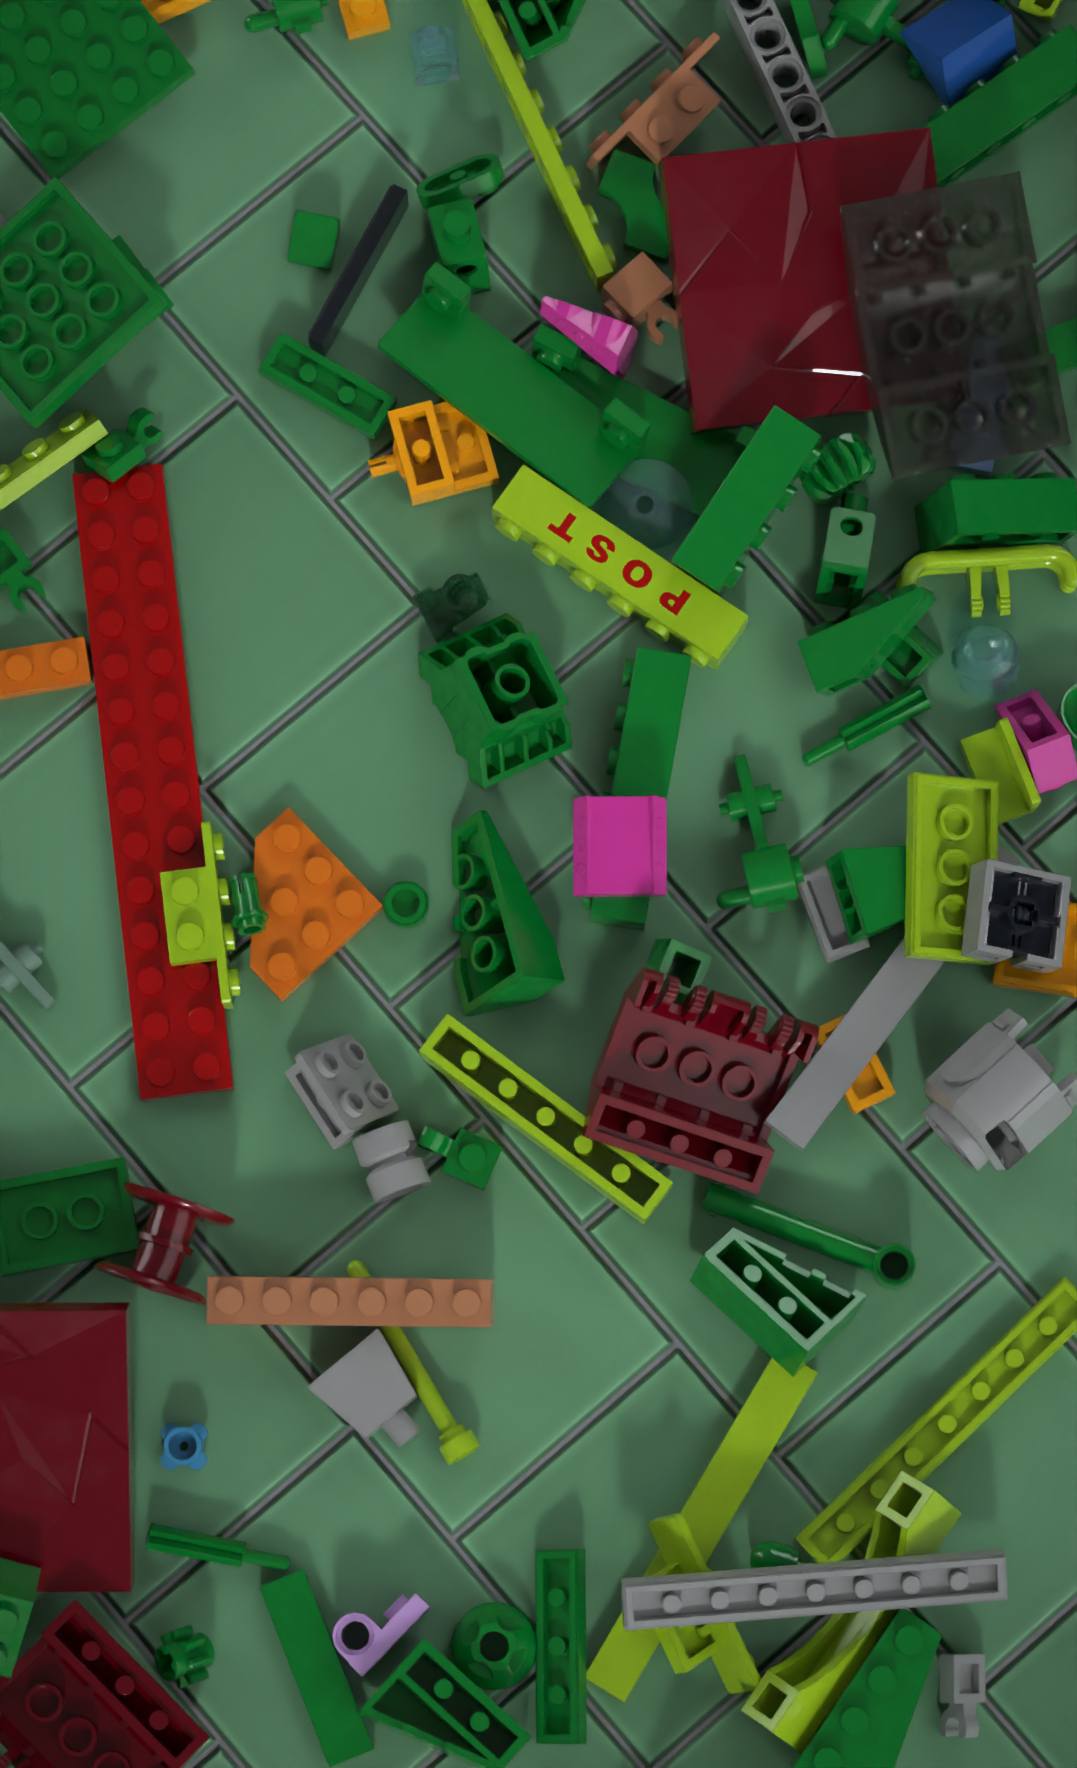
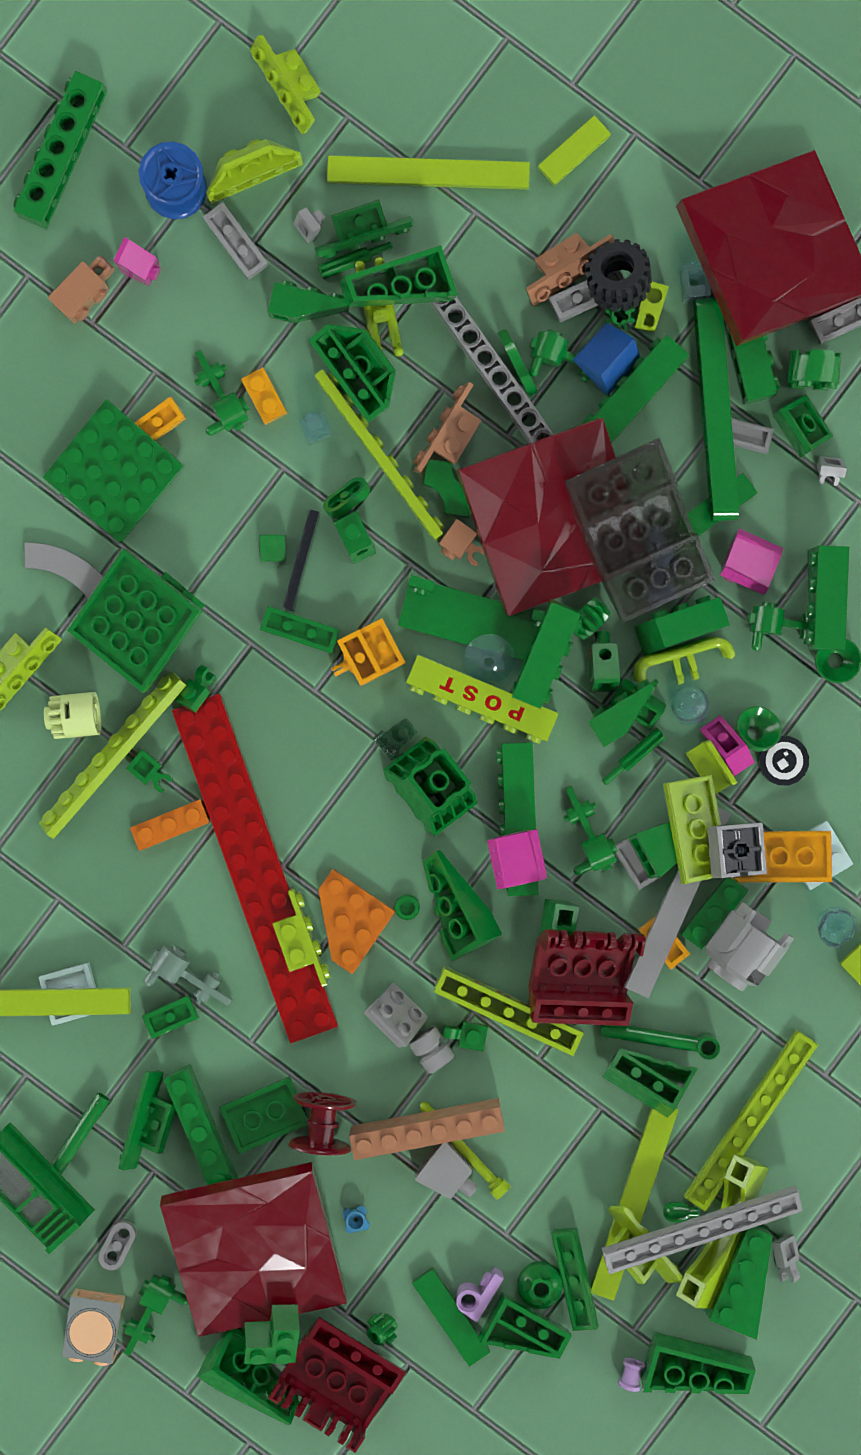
camera: 15 degrees left, 10 degrees up
green axle [146,1522,291,1571] -> none
green pin [228,873,268,936] -> none
green bracket [378,261,651,509] -> none
dark pink slope [540,295,639,379] -> none
none -> green plate [681,877,748,950]

